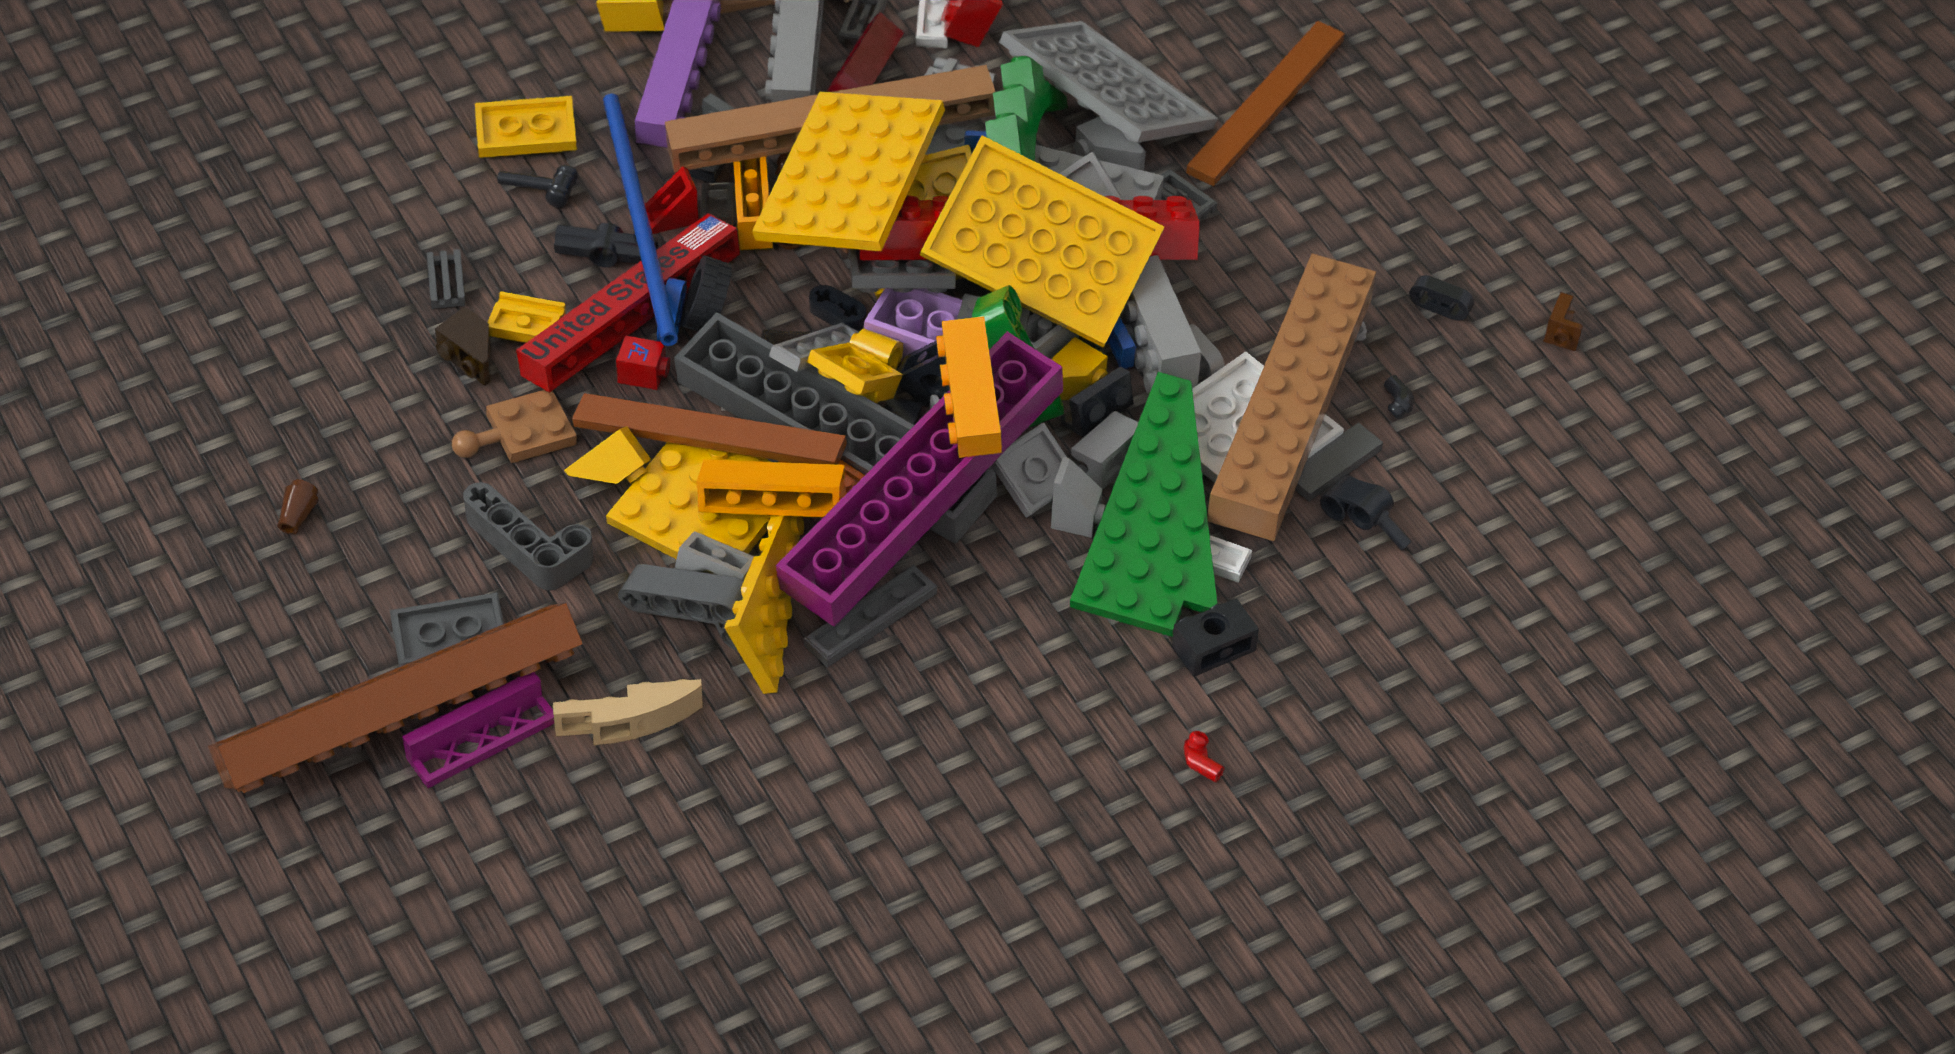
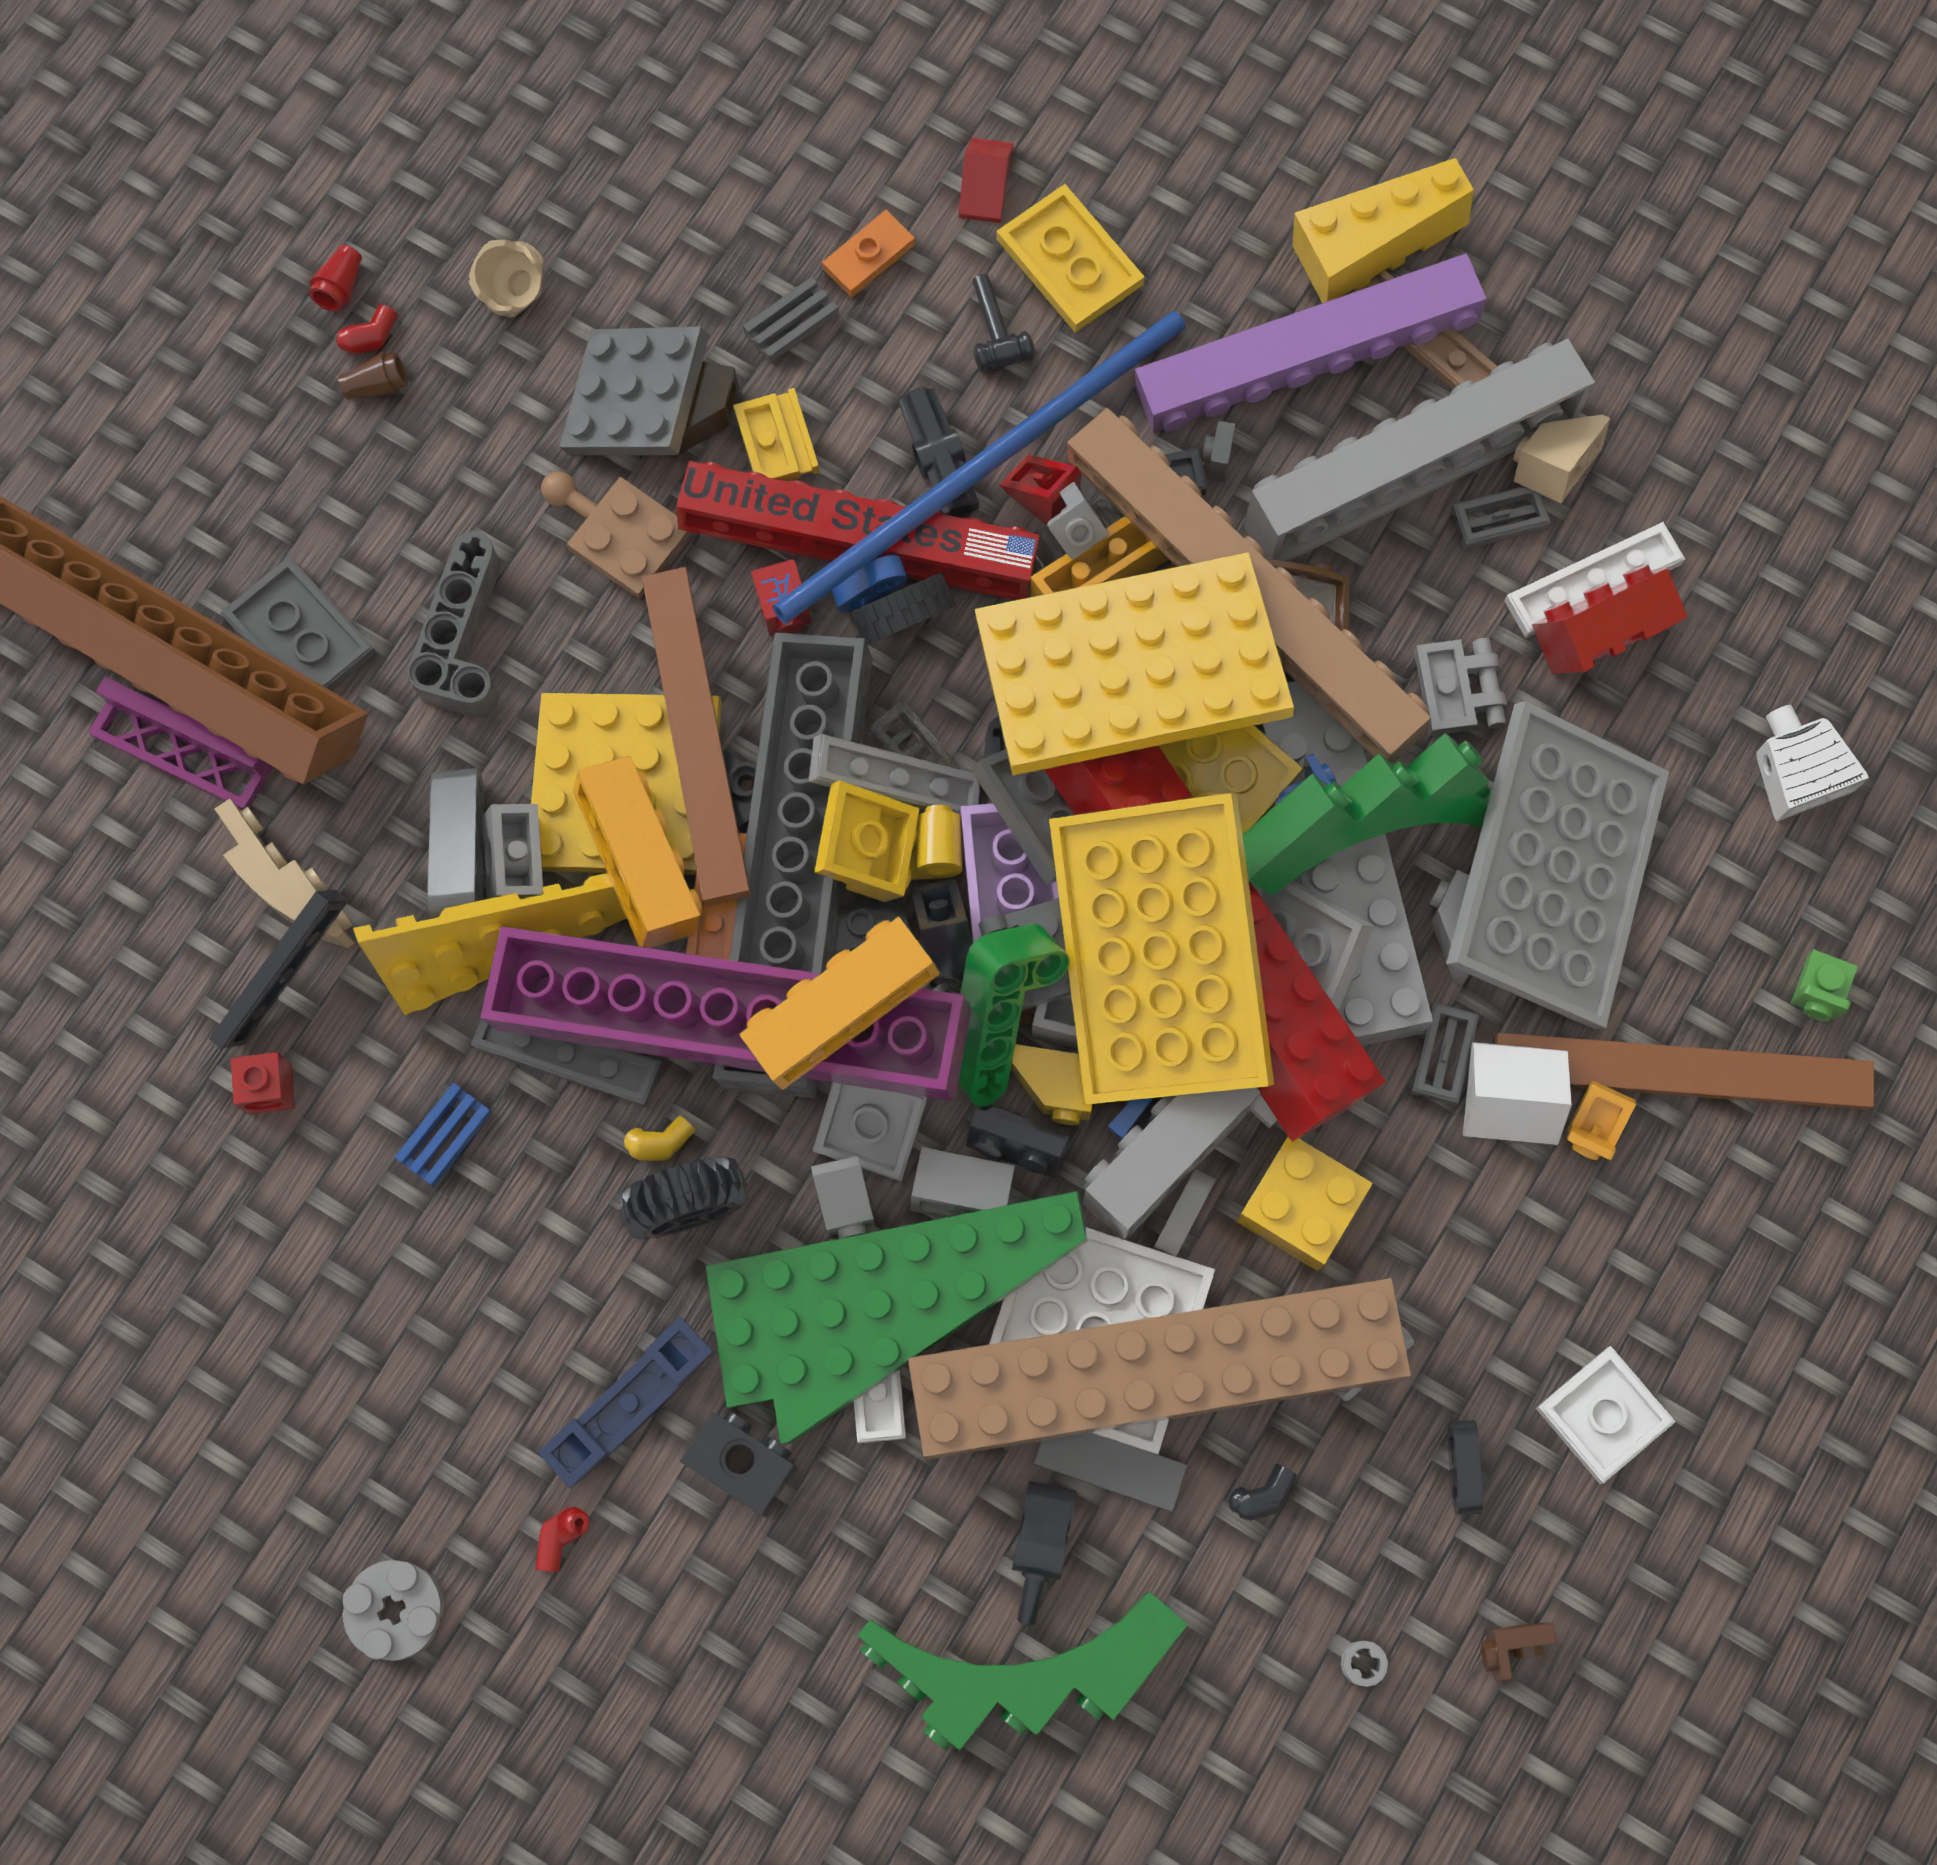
camera: 65 degrees right, 25 degrees up
yellow slope [564,426,652,484] -> none
dark red beam [826,12,905,92] -> none
none -> black tile [209,890,347,1049]
none -> red brick [230,1052,295,1115]
none -> red cone [309,245,362,312]
none -> red arm [336,305,398,354]
none -> light grey plate [343,1560,444,1661]
none -> blue tile [395,1083,493,1187]
none -> tan hair [469,240,544,318]
none -> dark blue slope [537,1317,713,1488]
none -> plate [559,326,709,455]
none -> black gear [618,1156,748,1240]
none -> yellow arm [624,1115,696,1161]
none -> orange plate [822,210,915,298]
none -> green arch [857,1592,1188,1751]
none -> red slope [959,137,1014,223]
none -> light grey bracket [1047,482,1109,559]
none -> yellow brick [1236,1137,1373,1272]
none -> light grey bush [1340,1641,1388,1687]
none -> white slope [1463,1042,1572,1145]
none -> white tile [1536,1346,1675,1484]
none -> light orange bracket [1567,1080,1636,1160]
none -> bright green bracket [1791,949,1858,1021]

